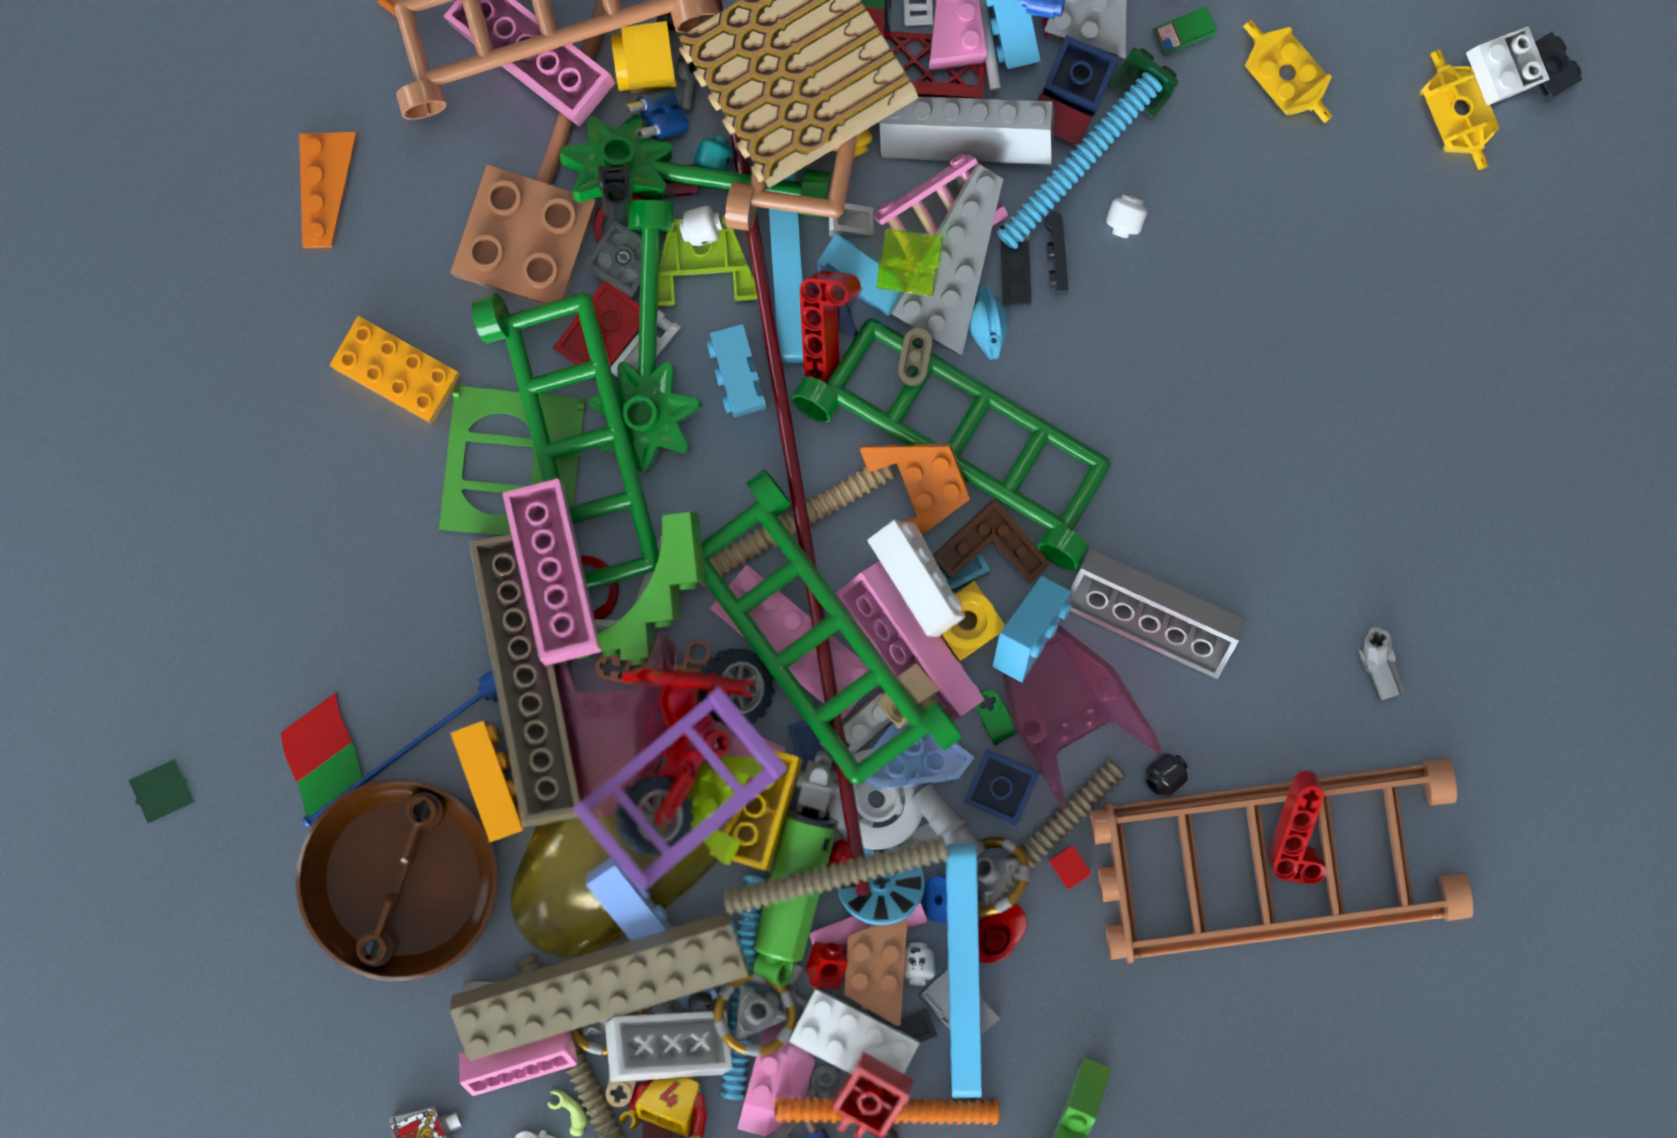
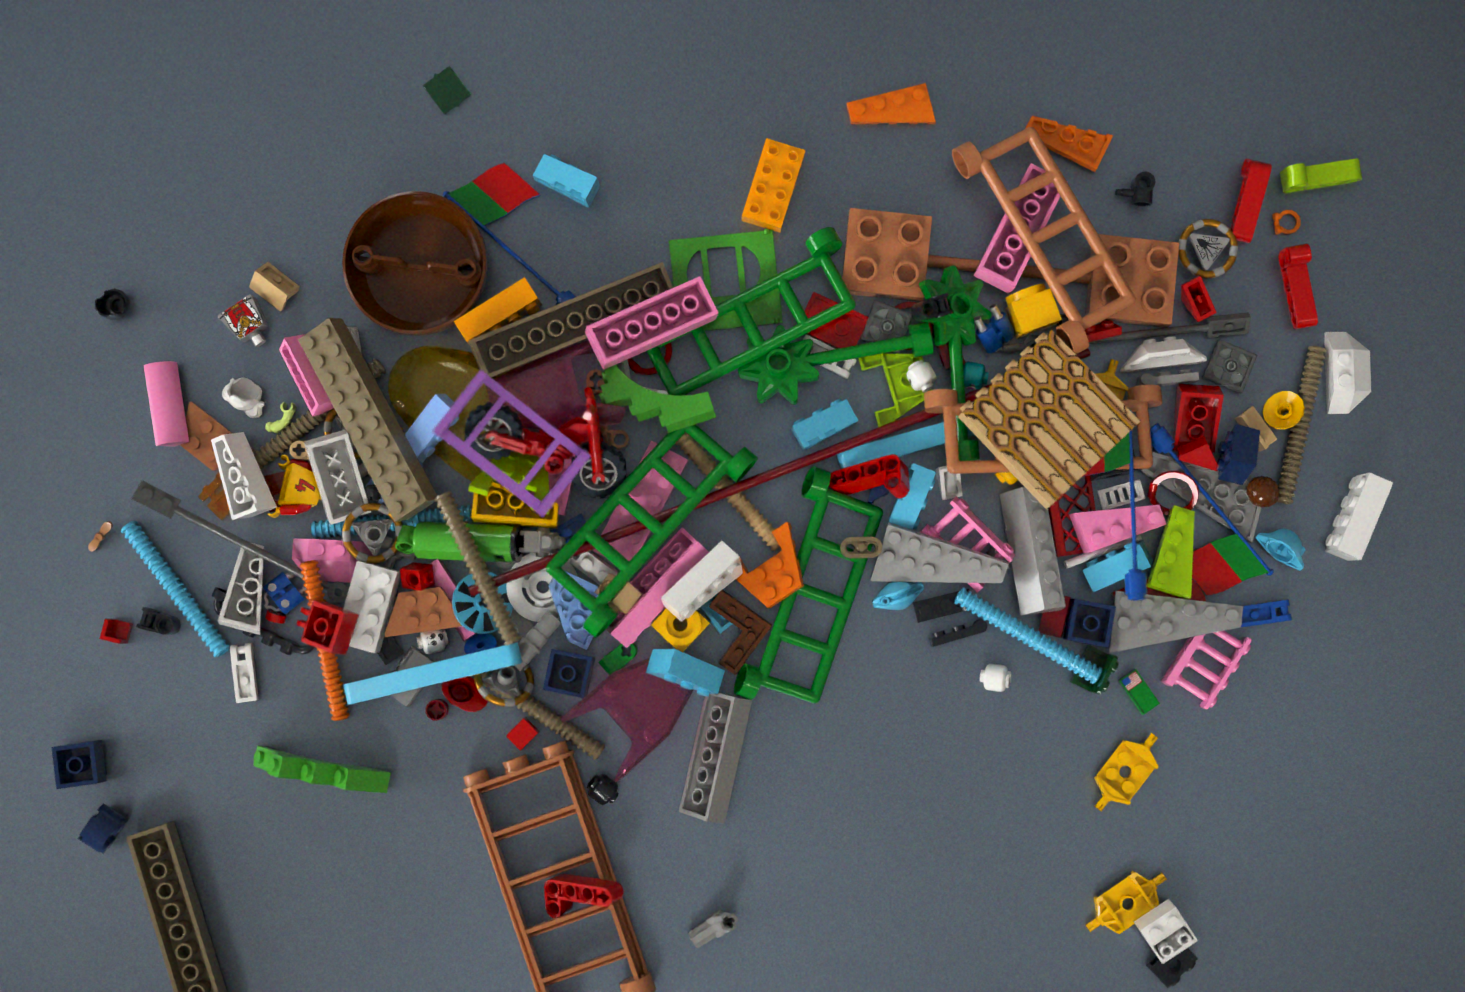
camera: 80 degrees right, 0 degrees up
red cylinder [827,838,851,867] -> none
clear neon green slope [876,228,944,296] -> none
none -> tan panel [249,262,300,311]
none -> dark red wheel [425,699,449,721]
none -> medium azure wedge [533,154,600,208]

